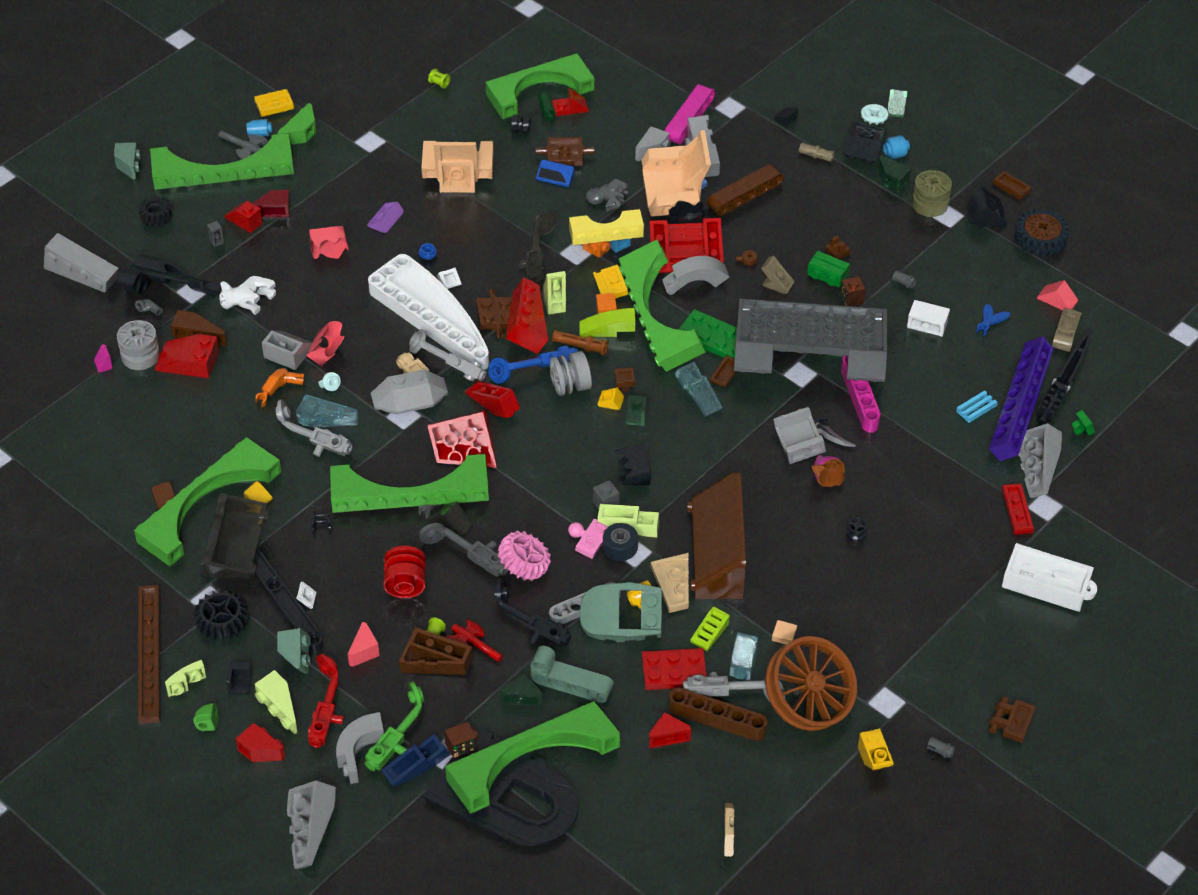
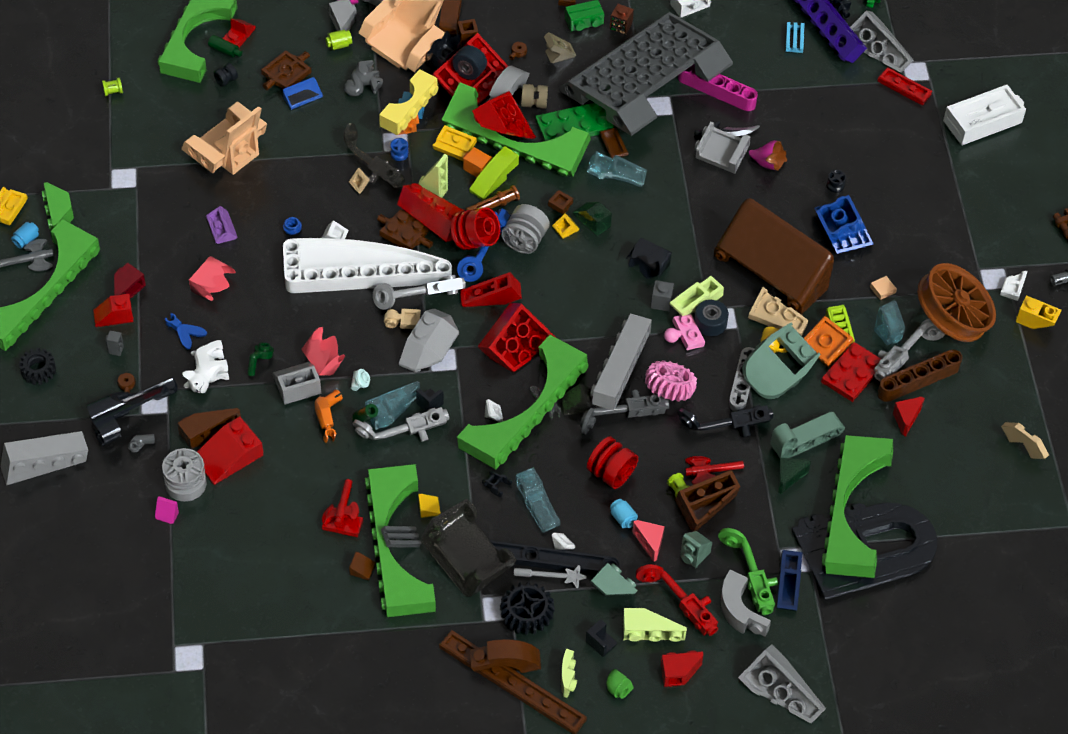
camera: 50 degrees left, 5 degrees up
copper brick [445,722,479,759] -> none
none -> reddish brown piece [117,373,136,392]
none -> blue piece [165,313,207,349]
none -> dark green plate [247,342,274,376]
none -> red piece [322,479,359,527]
none -> red tile [322,516,363,538]
none -> lime brick [325,29,352,50]
none -> tan slope [349,168,370,194]
none -> dark green cylinder [352,404,378,422]
none -> dark grey tile [381,526,422,547]
none -> blue wheel [390,138,409,161]
none -> black panel [416,388,444,412]
none -> red wheel [451,207,500,250]
none -> black wheel [452,45,487,80]
none -> reddish brown brick [458,19,479,48]
none -> reddish brown arch [470,640,541,673]
none -> red wedge [472,91,536,139]
none -> white slope [485,399,503,422]
none -> light grey piece [514,565,587,588]
none -> clear light blue slope [515,467,561,533]
none -> dark tan wheel [521,84,548,109]
none -> light grey brick [590,313,652,411]
none -> medium azure brick [610,499,638,528]
none -> sand green slope [680,531,712,568]
none -> orange tile [804,316,854,367]
none -> blue slope [814,195,873,254]
none -> white tile [1000,271,1028,301]

